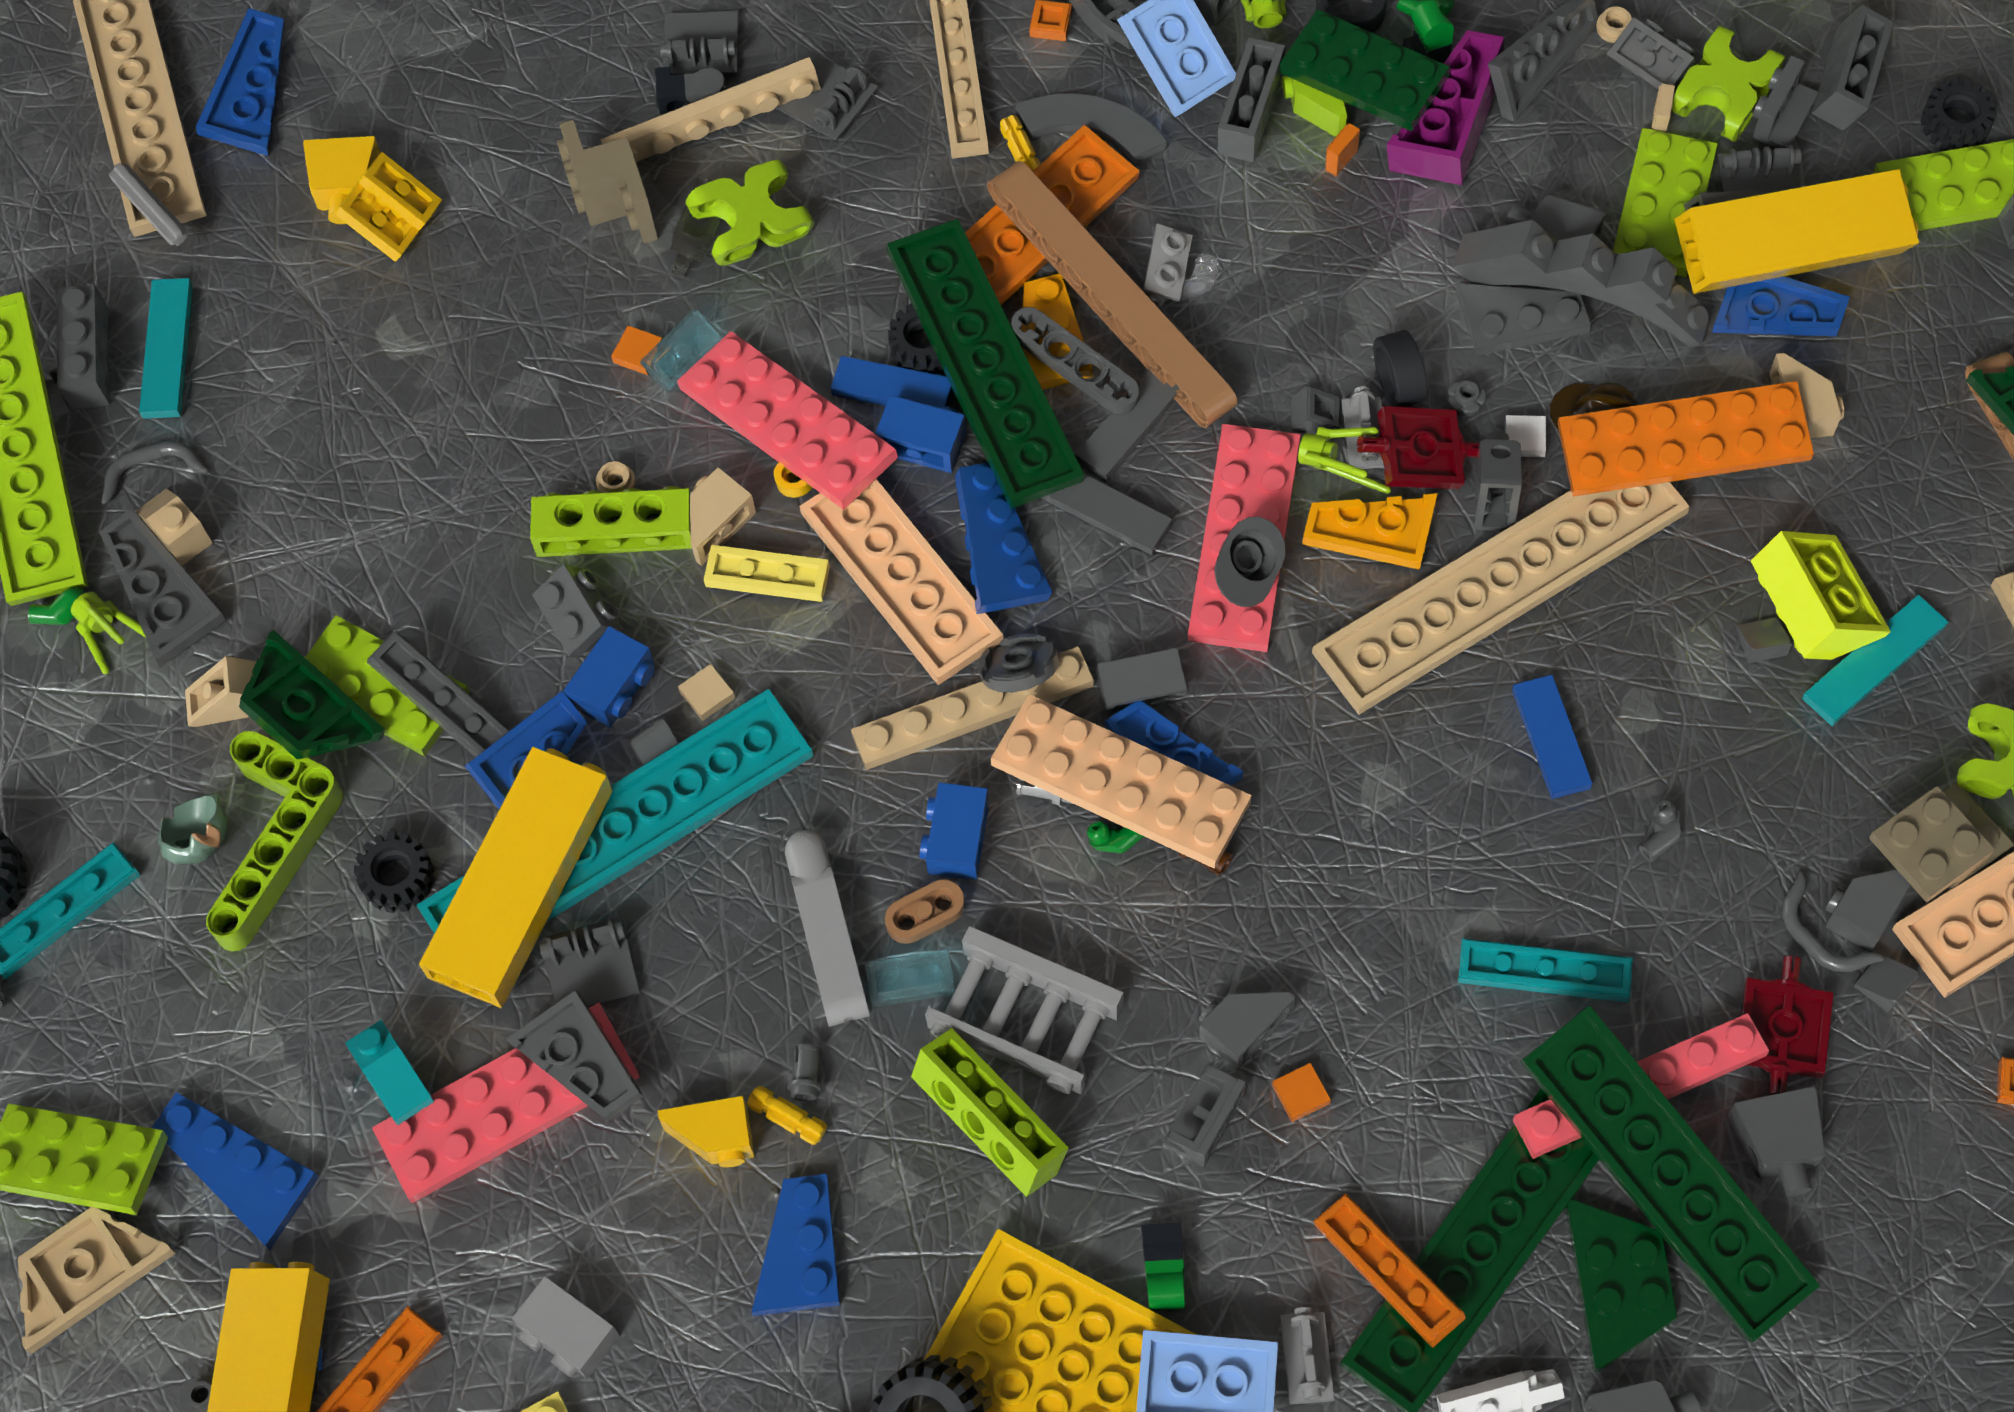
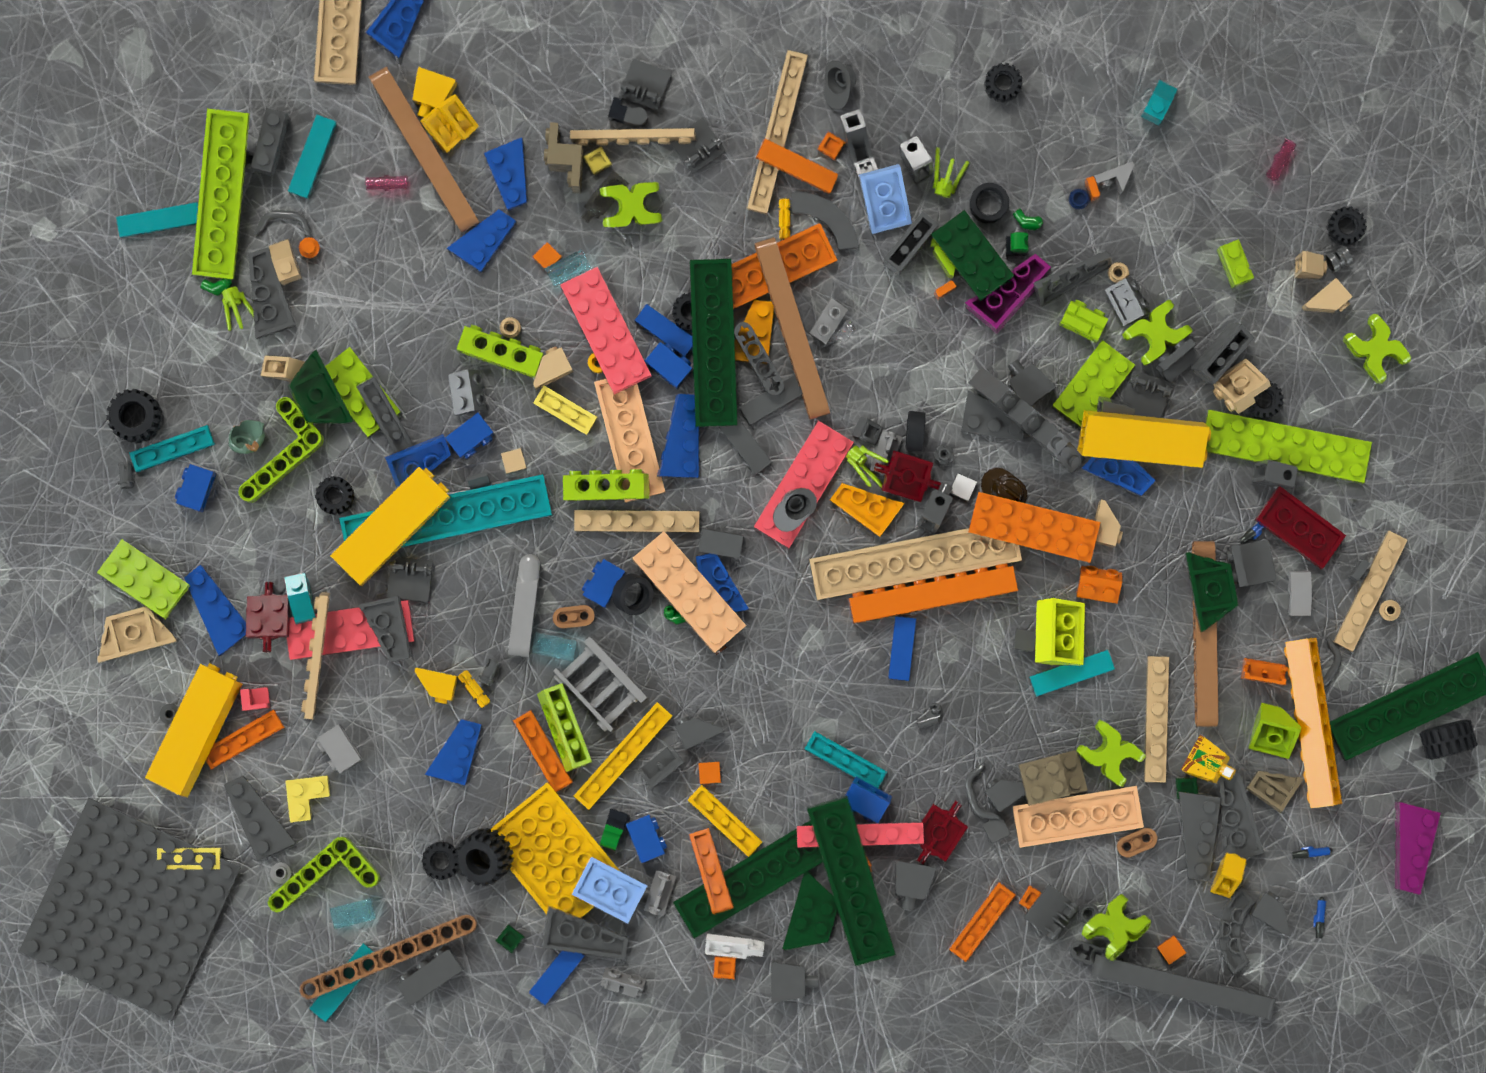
camera: 15 degrees right, 20 degrees up
light grey axle [109,163,188,246] -> none
dark grey tile [978,633,1059,693] -> none
tan tile [1651,84,1675,132] -> none
none -> blue brick [175,464,217,513]
none -> coral panel [240,687,271,711]
none -> plate [246,582,290,653]
none -> orange plate [299,237,320,258]
none -> tan plate [301,592,330,720]
none -> clear pink pin [365,174,408,191]
none -> medium nougat beam [369,67,479,233]
none -> blue wing [447,209,516,272]
none -> blue wing [484,137,527,211]
none -> orange tile [513,710,573,792]
none -> lime brick [563,469,649,501]
none -> yellow plate [574,702,672,810]
none -> light yellow tile [583,147,612,175]
none -> black tyre [612,574,654,615]
none -> blue brick [626,814,667,863]
none -> yellow tile [688,785,762,857]
none -> orange tile [756,139,839,194]
none -> blue brick [845,776,892,823]
none -> orange brick [848,563,1018,624]
none -> orange tile [949,882,1016,962]
none -> lime brick [1059,300,1108,343]
none -> orange bracket [1076,565,1122,604]
none -> tan plate [1213,358,1271,414]

